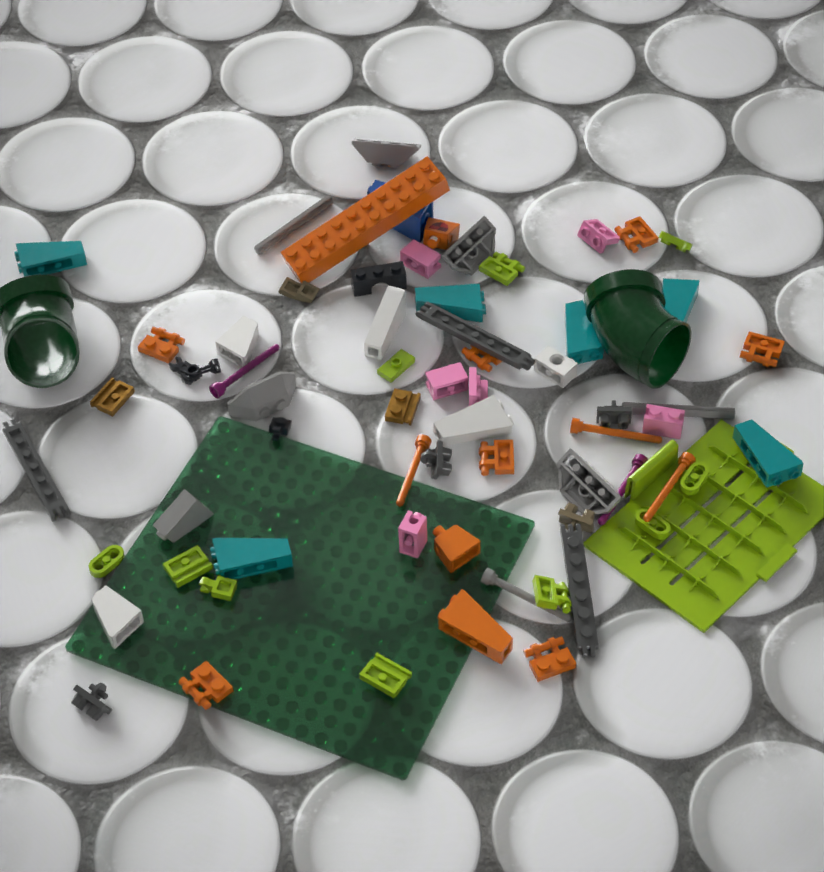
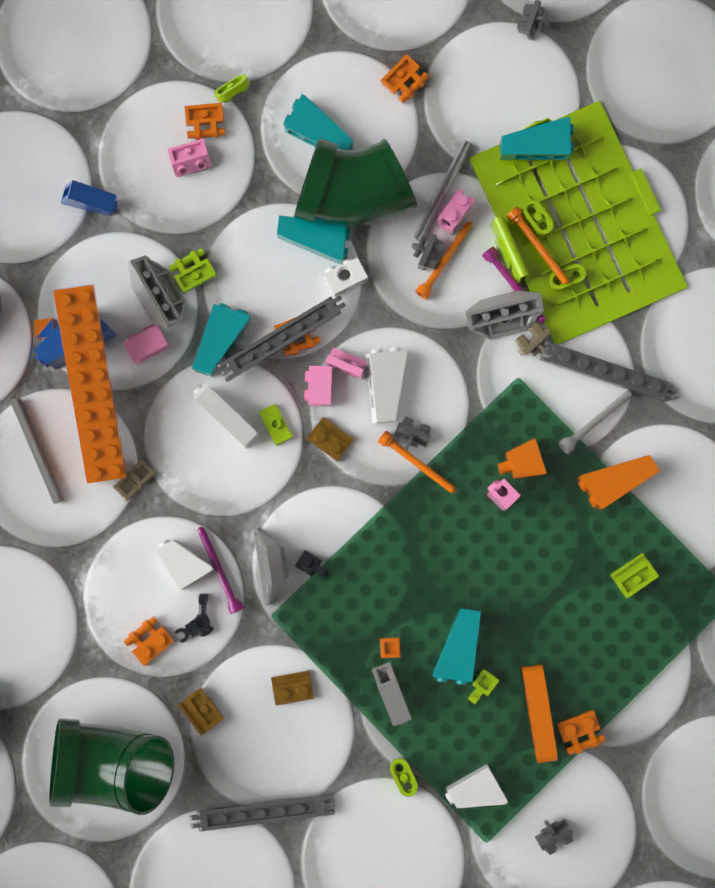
camera: 65 degrees left, 35 degrees up
lime plate [163,545,213,588] -> none
black arch [350,261,407,297] -> none
orange torso [423,217,460,250] -> none
orange plate [479,440,514,476] -> none
orange plate [523,636,576,682] -> none
lime plate [532,575,572,614] -> none
none -> blue slope [60,180,118,216]
none -> pearl gold plate [271,670,314,706]
none -> orange tile [380,637,401,658]
none -> orange beam [522,664,558,764]

